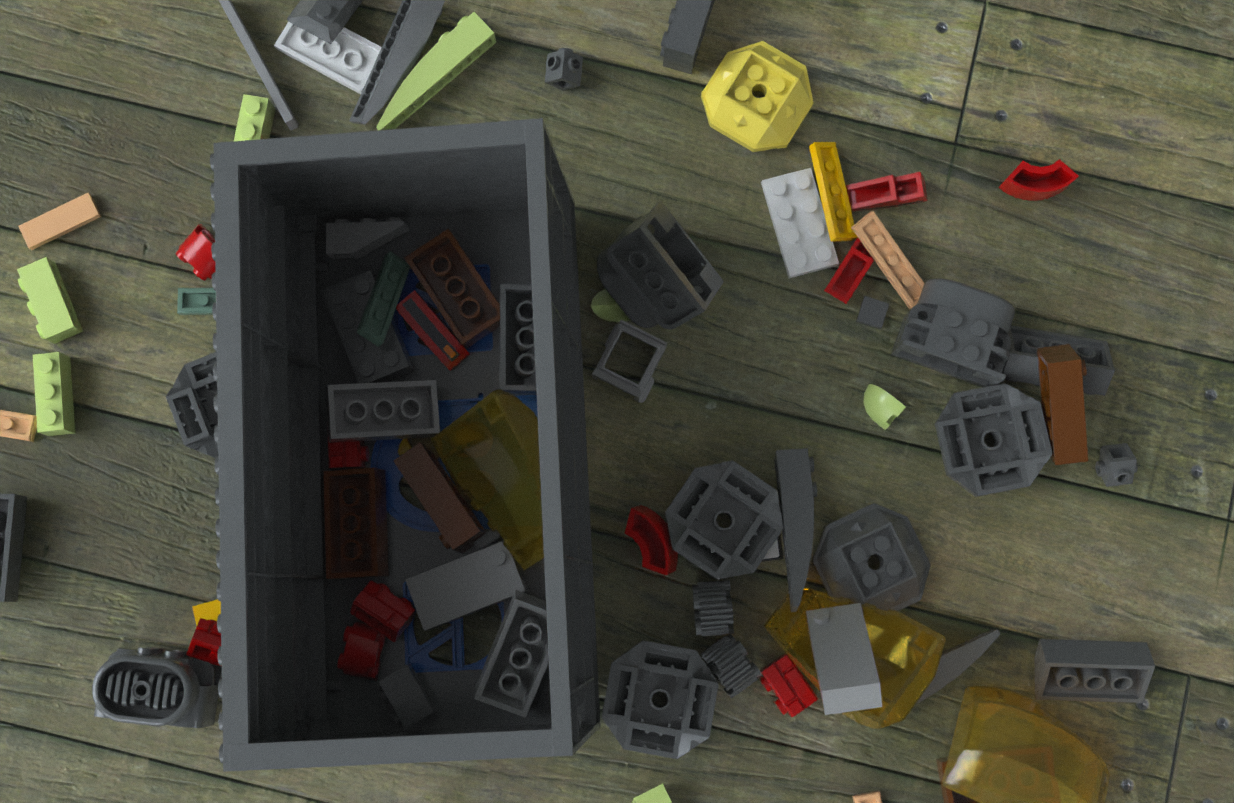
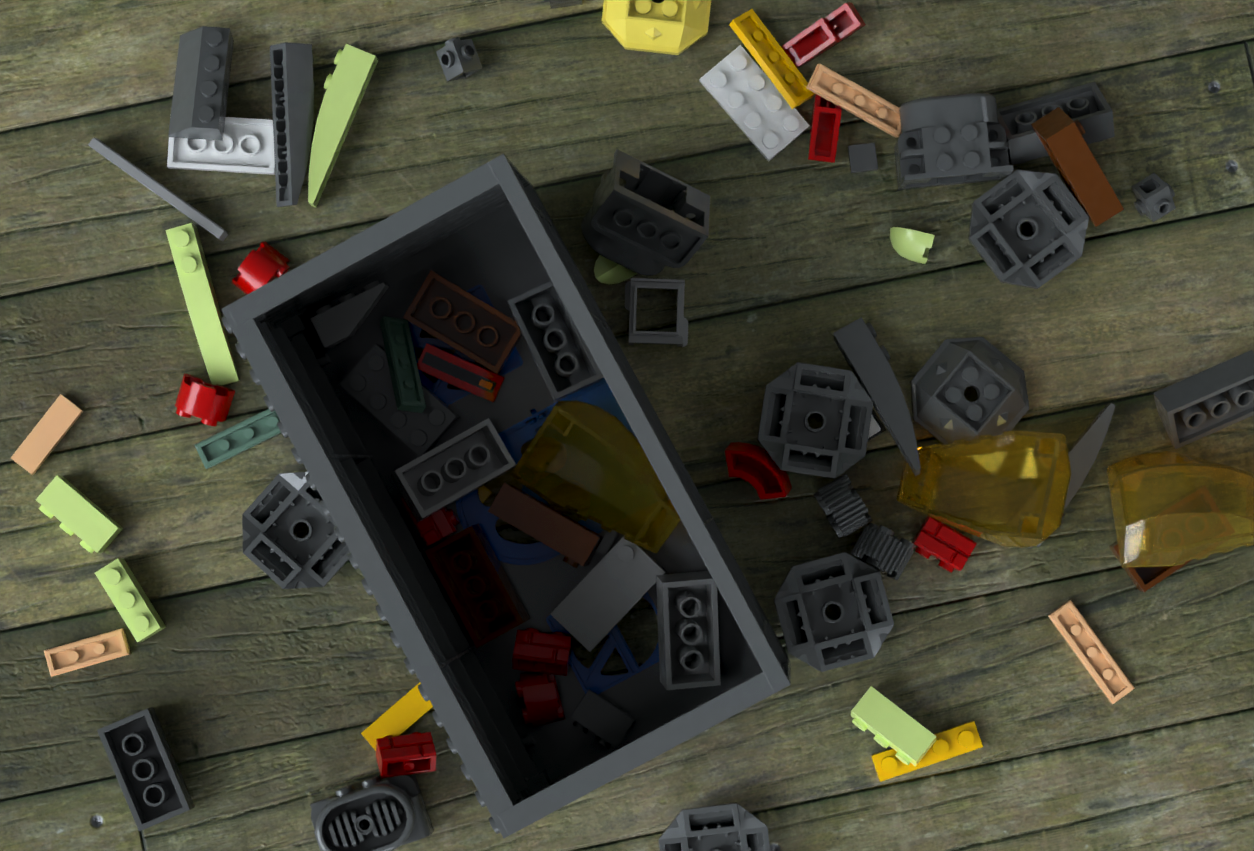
camera: 25 degrees left, 5 degrees up
light grey brick [806,603,882,715] -> none

